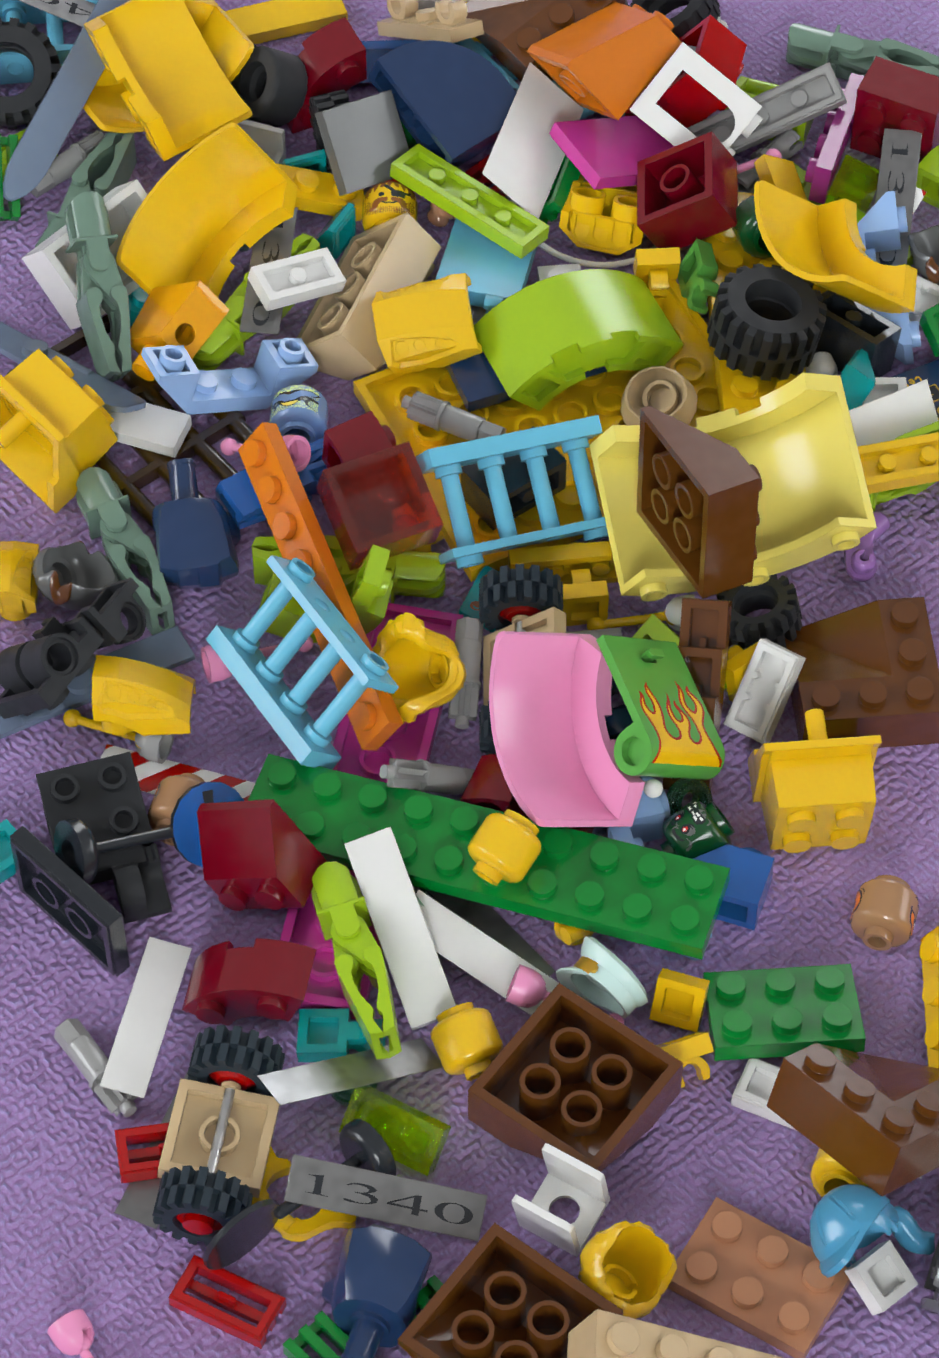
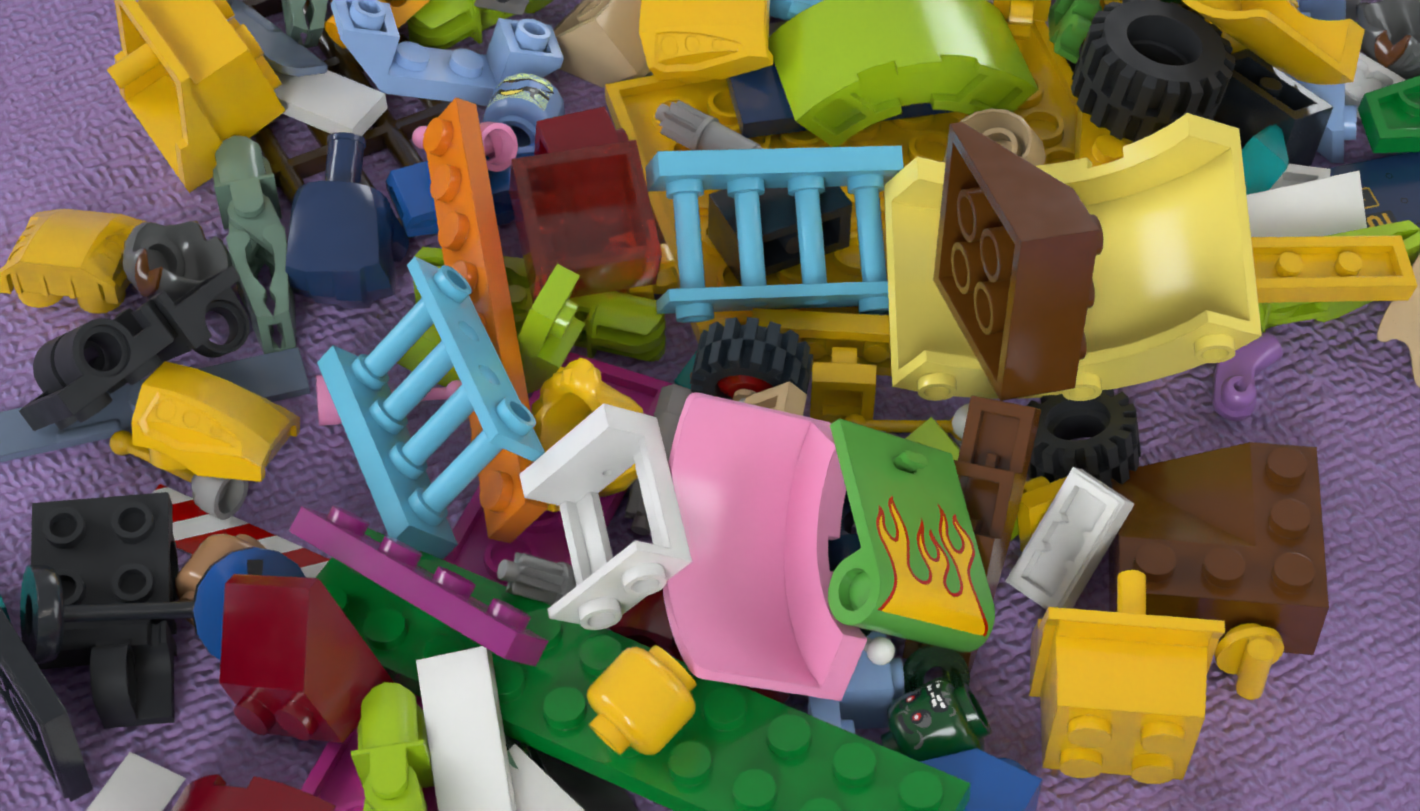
camera: 10 degrees right, 5 degrees down
none -> magenta plate [289,505,549,666]
none -> white panel [519,403,692,630]
none -> yellow plate [1214,623,1284,700]

